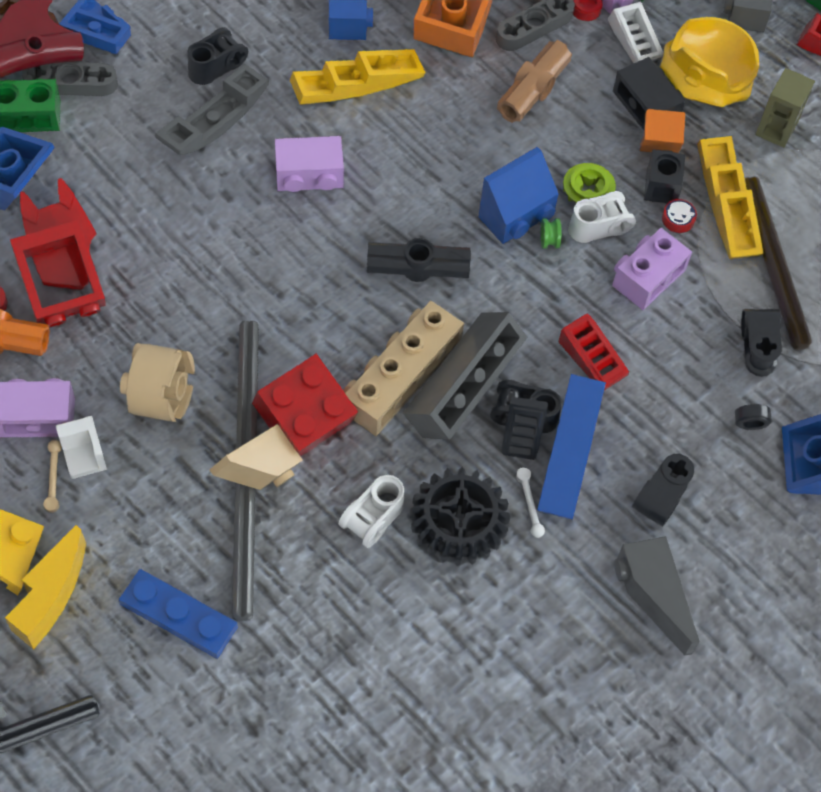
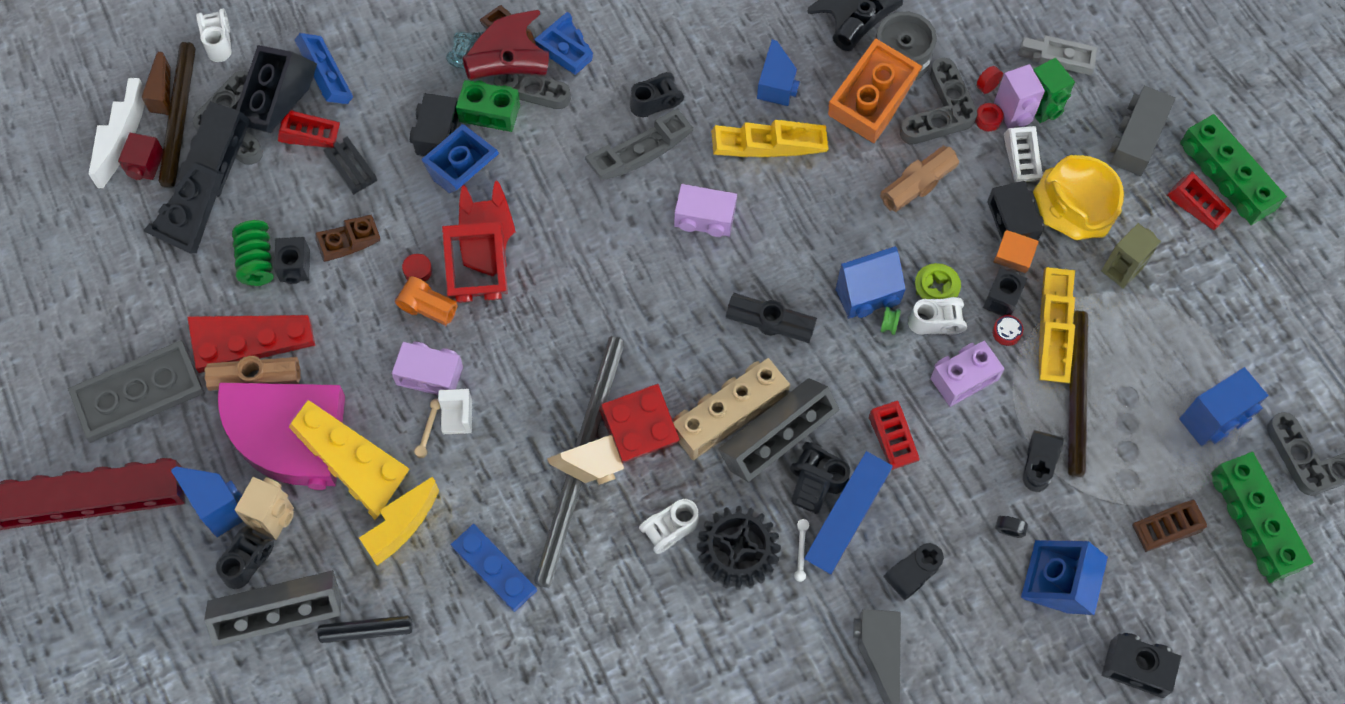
camera: 20 degrees right, 5 degrees up
tan brick [120,343,195,422] -> none

